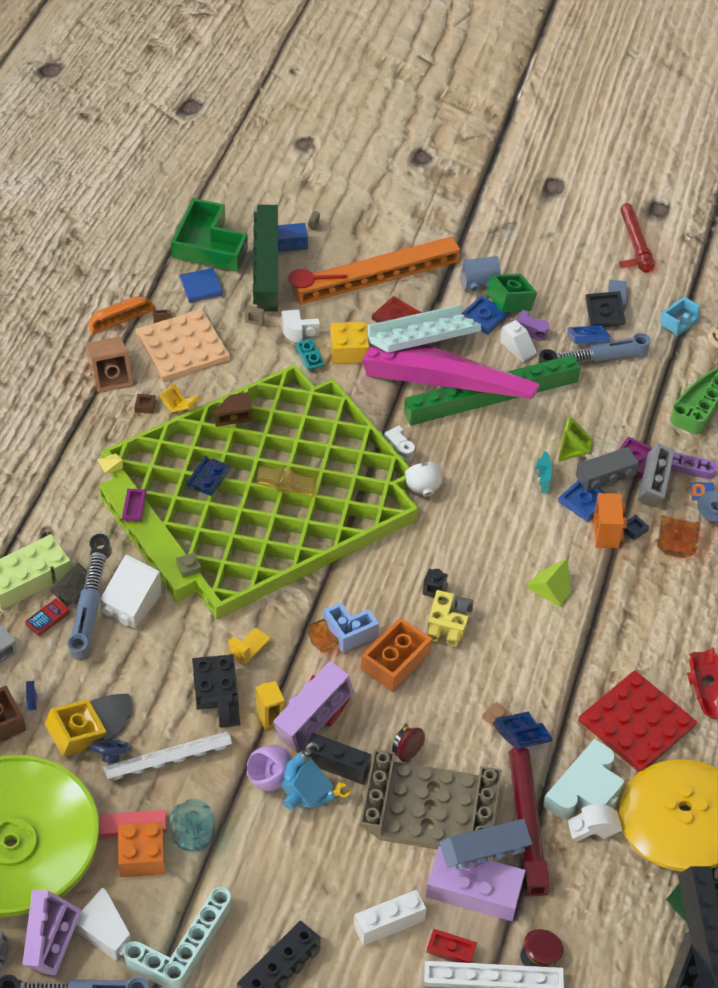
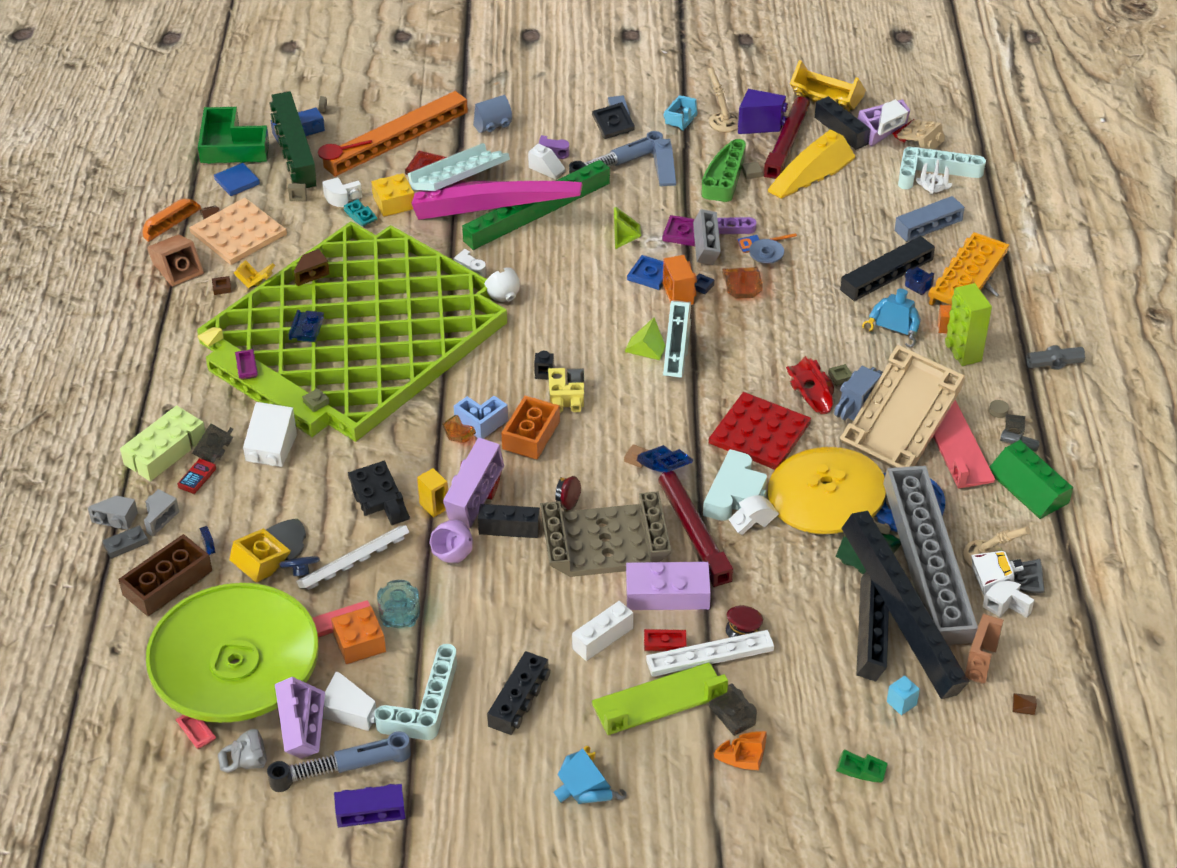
camera: 15 degrees left, 5 degrees down
piece [67,534,112,660] -> none
yellow bracket [228,628,270,666] -> none
clear yellow piece [256,466,317,495] -> none
dark azure torso [282,742,350,810] -> none
sand blue brick [439,819,532,870] -> none
blue tile [462,296,509,335] -> none
green brick [486,274,537,313] -> none
teal slope [536,451,552,494] -> none
blue tile [567,325,610,344] -> none
dark grey brick [576,447,639,492] -> none
clear red cylinder [619,203,655,273] -> none
none -> sand blue slope [653,139,676,186]
none -> light aqua brick [663,300,691,378]

